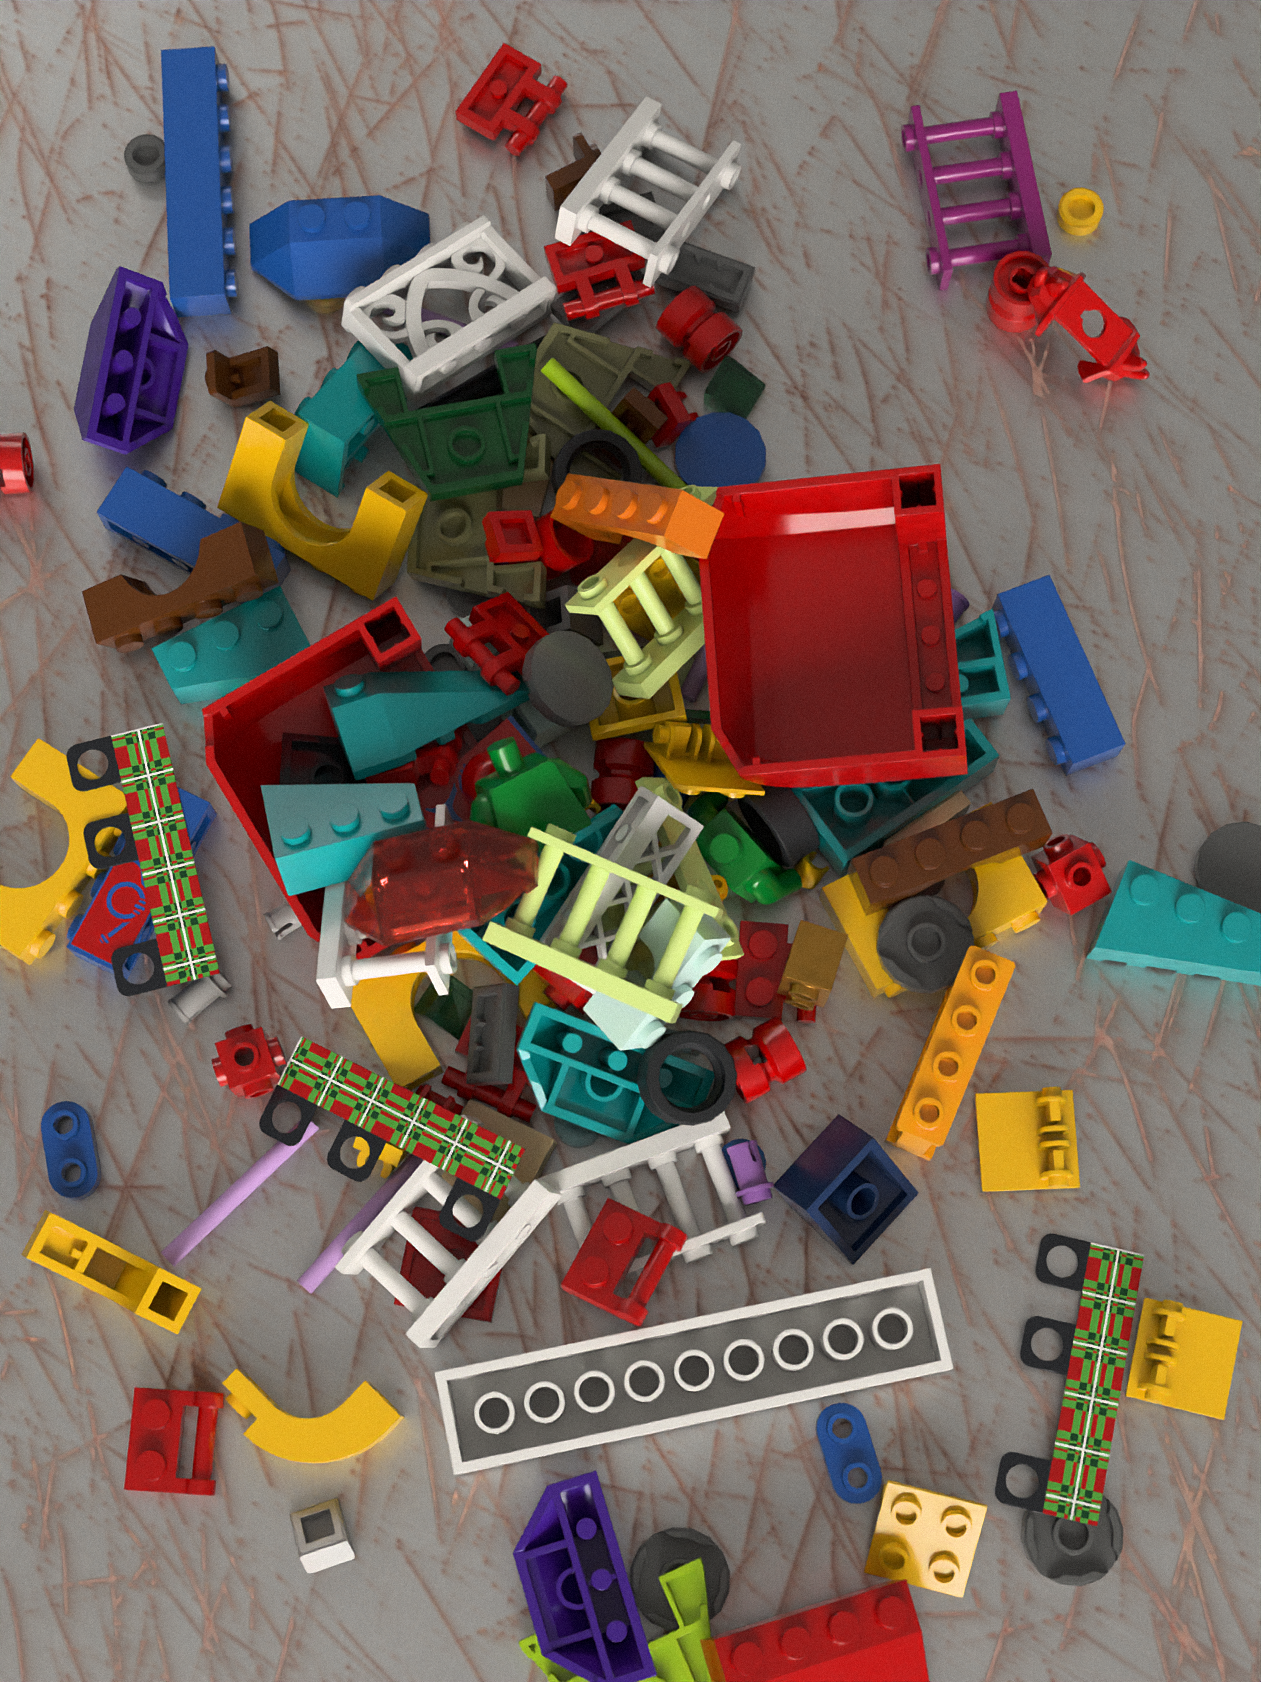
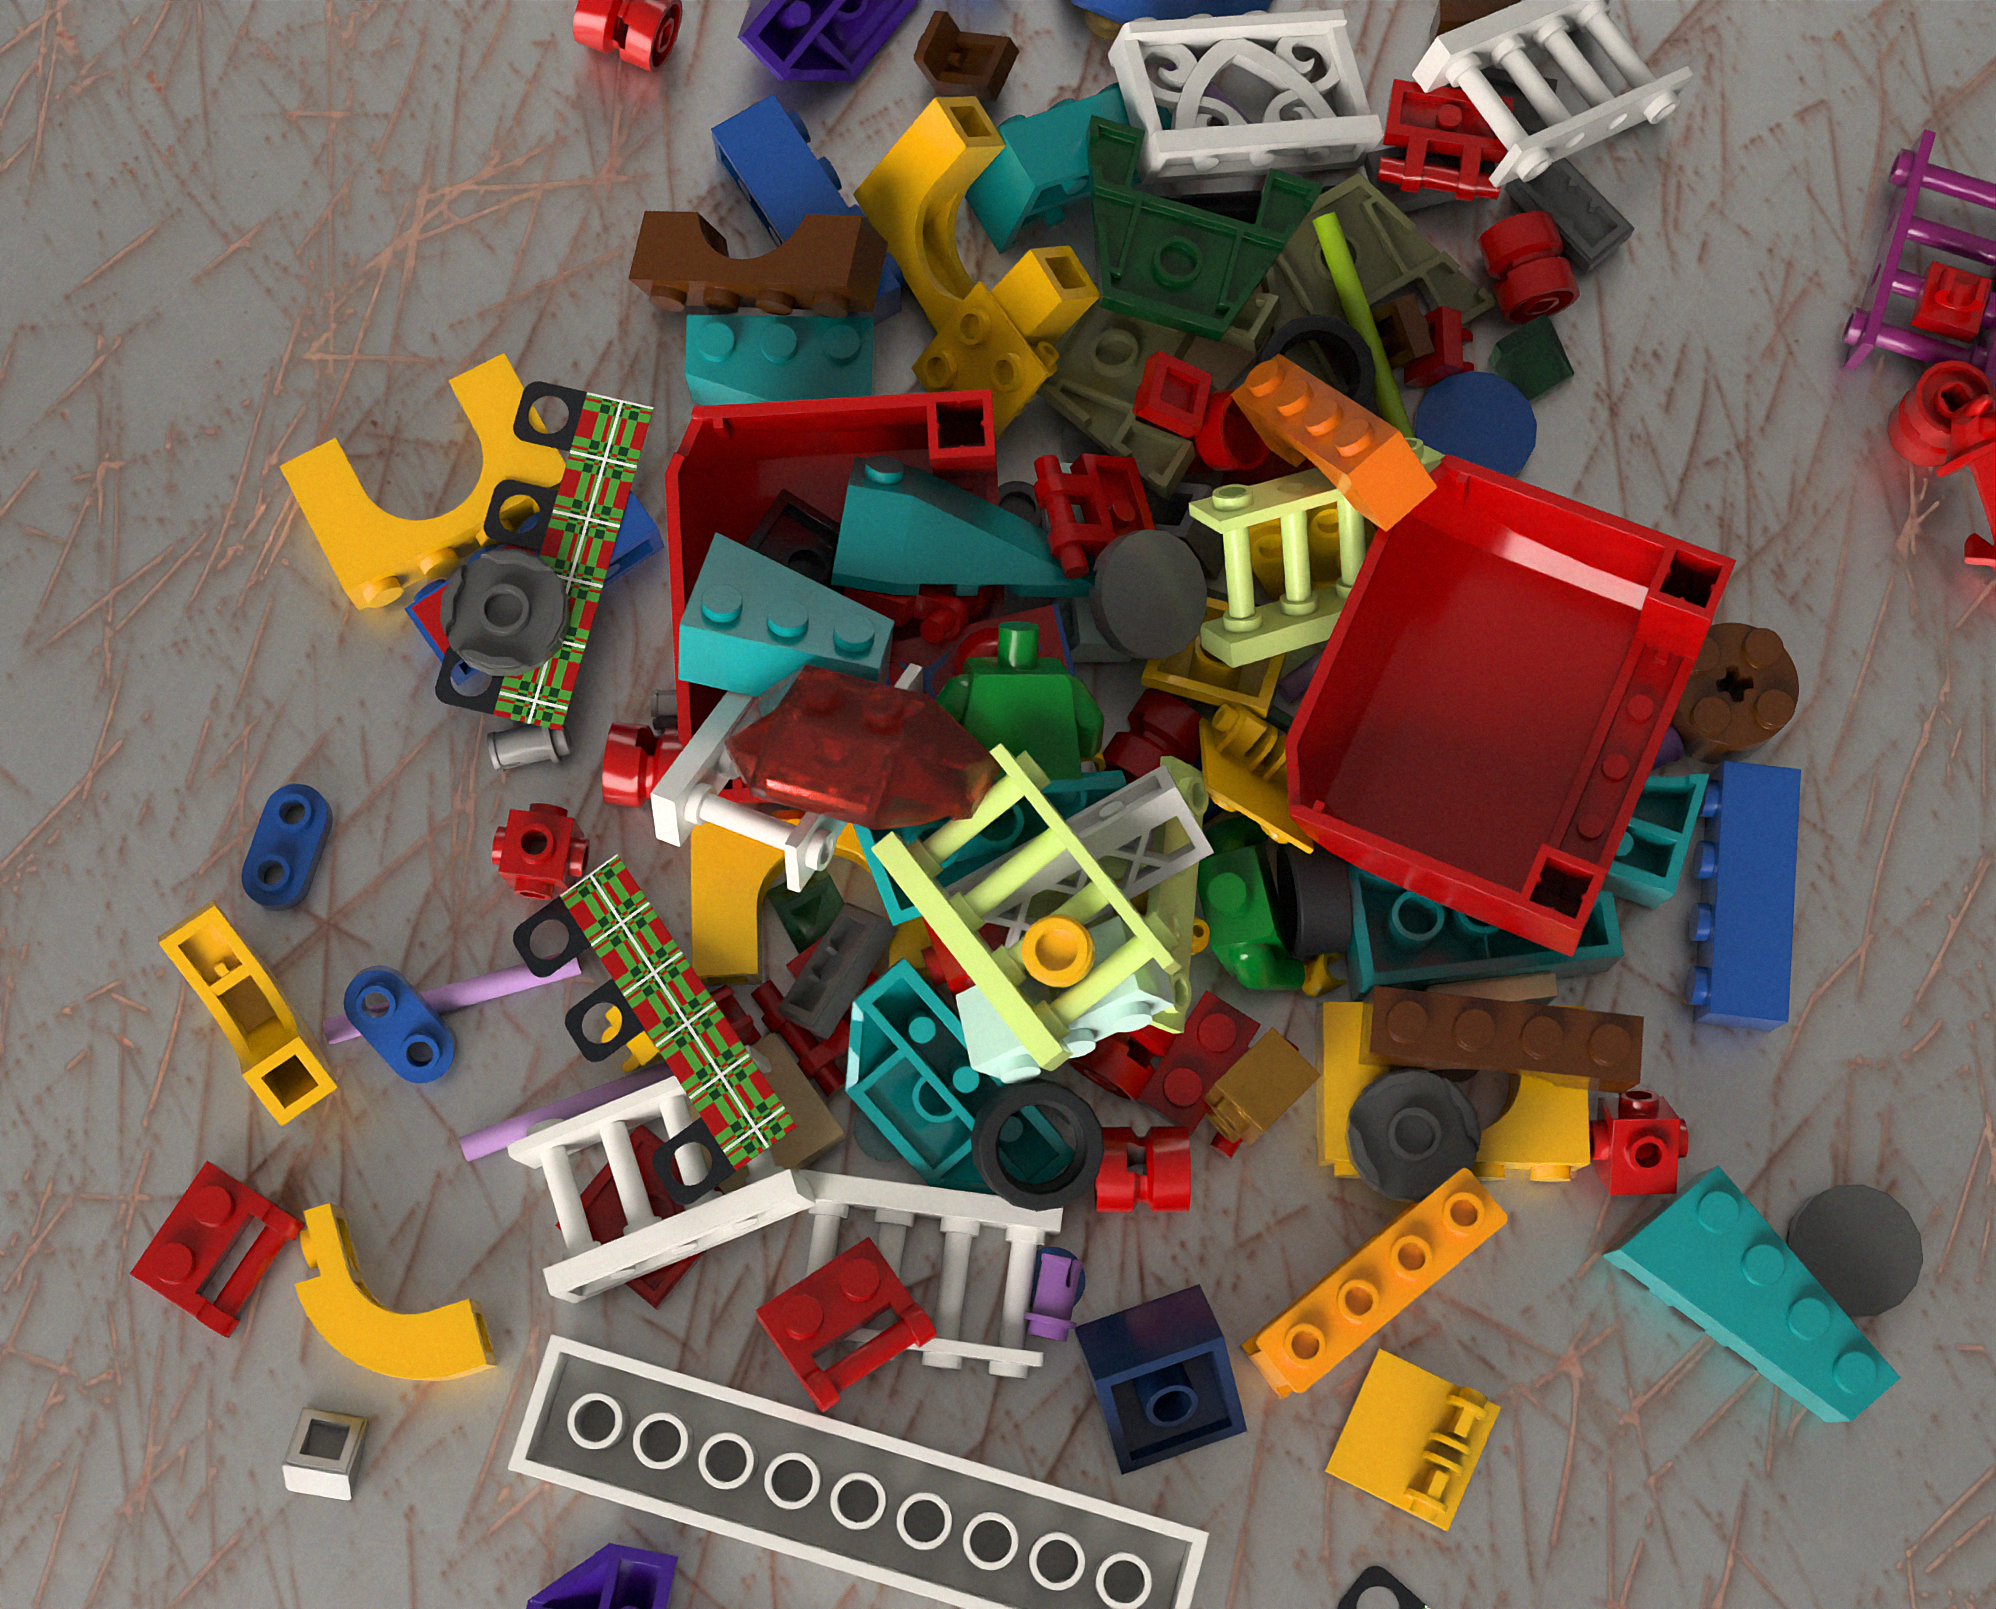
camera: 25 degrees right, 0 degrees up
none -> blue plate [344,966,456,1083]
none -> dark grey tile [440,549,571,676]
none -> red wheel [602,722,684,808]
none -> yellow hinge [911,281,1059,441]
none -> yellow tile [1022,914,1096,987]
none -> reddish brown brick [1670,622,1799,765]
none -> red tile [1910,261,1993,343]

